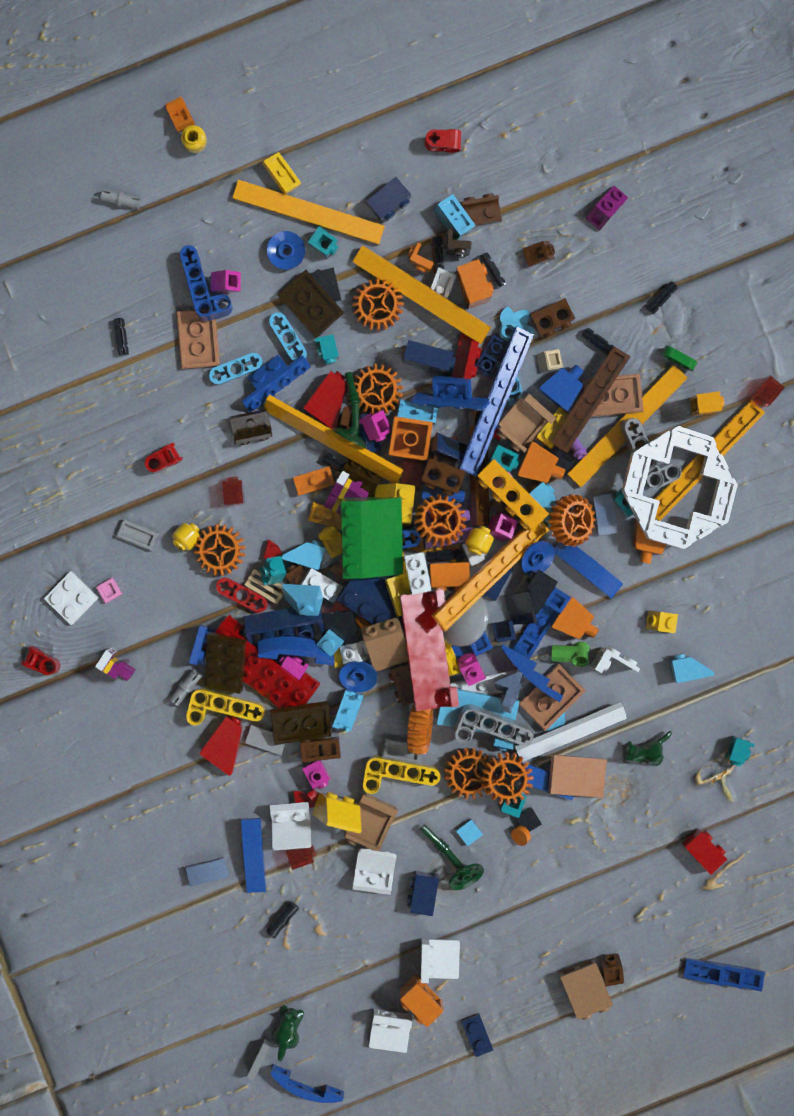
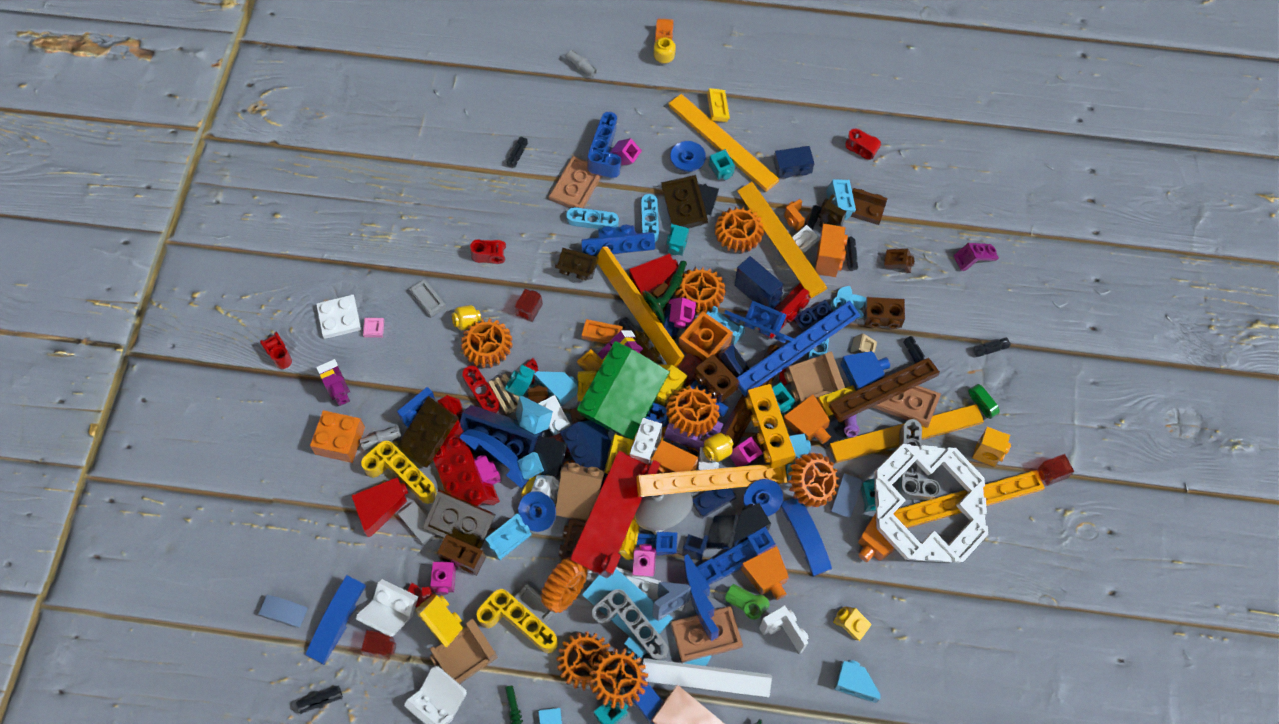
camera: 30 degrees right, 25 degrees down
none -> orange brick [310,410,365,463]

